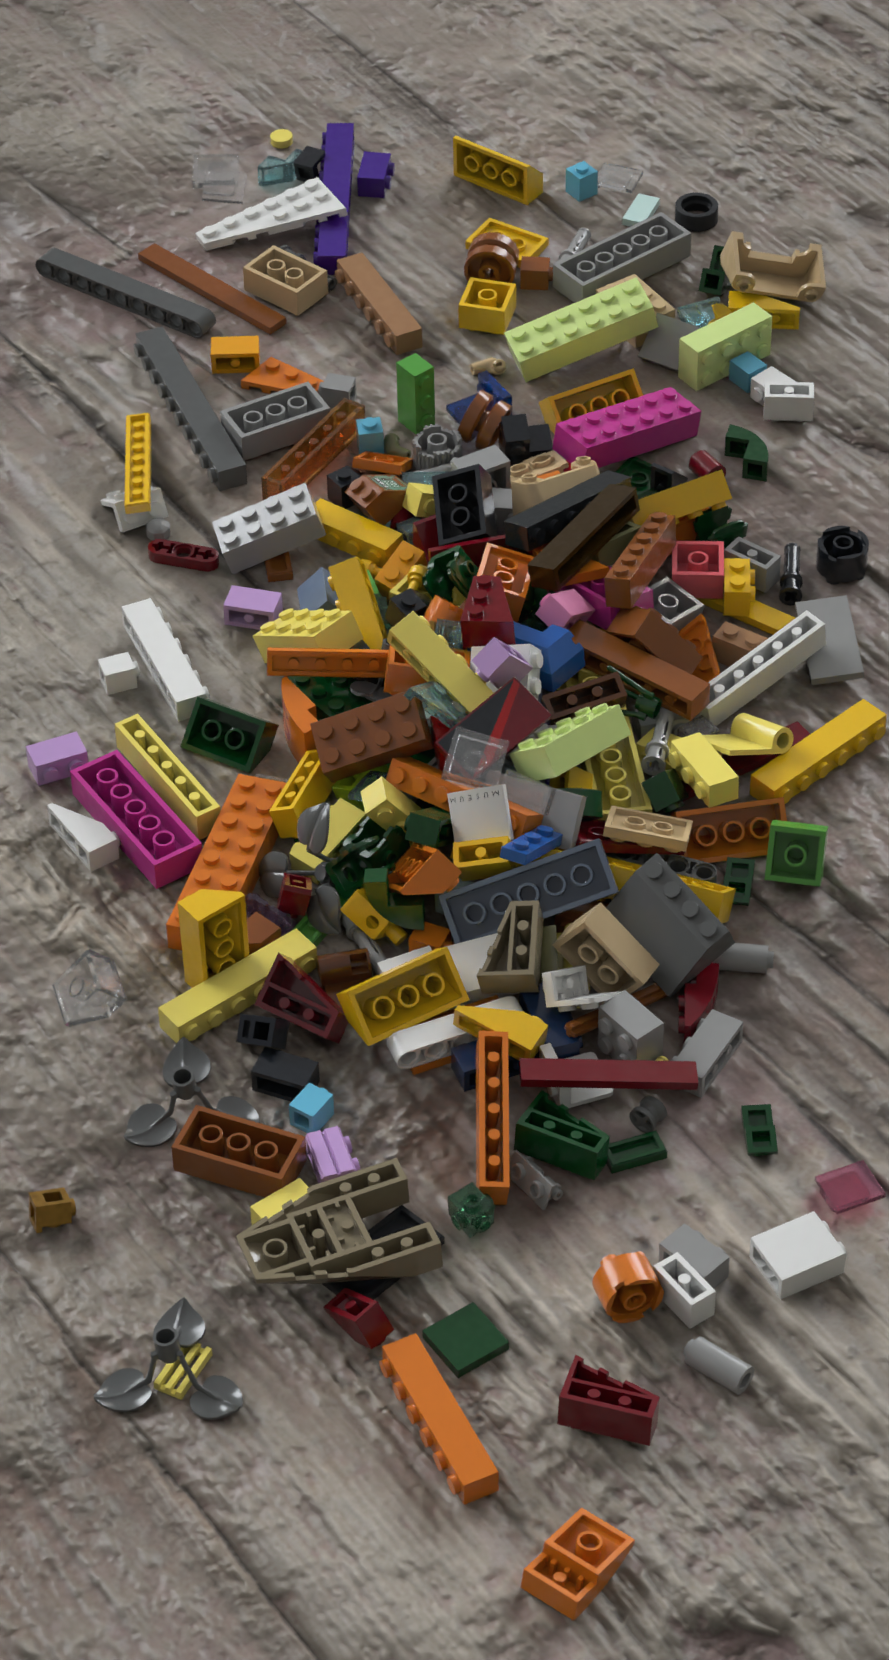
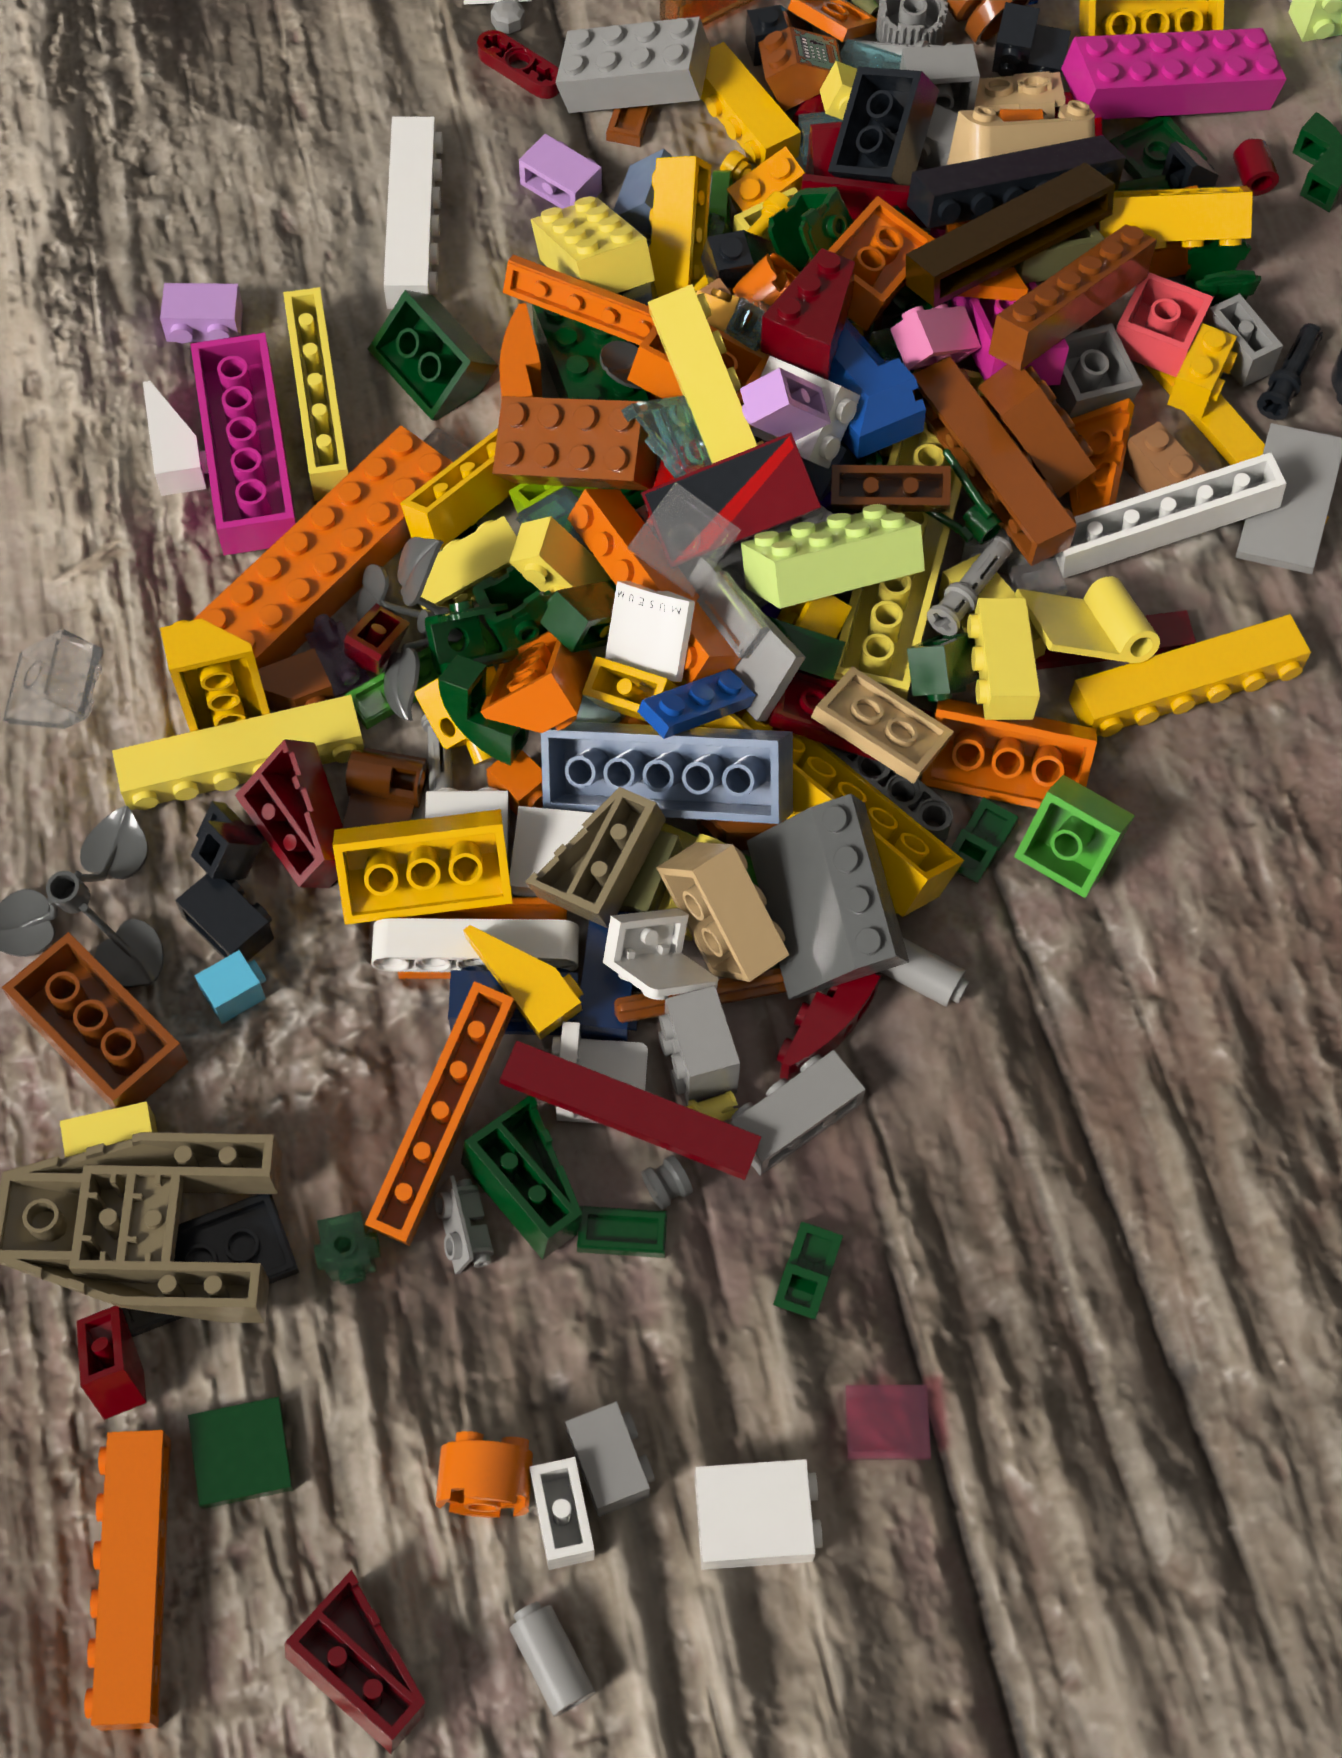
camera: 20 degrees right, 20 degrees up
white brick [98,652,140,695] -> none
lavender brick [305,1126,361,1184] -> none

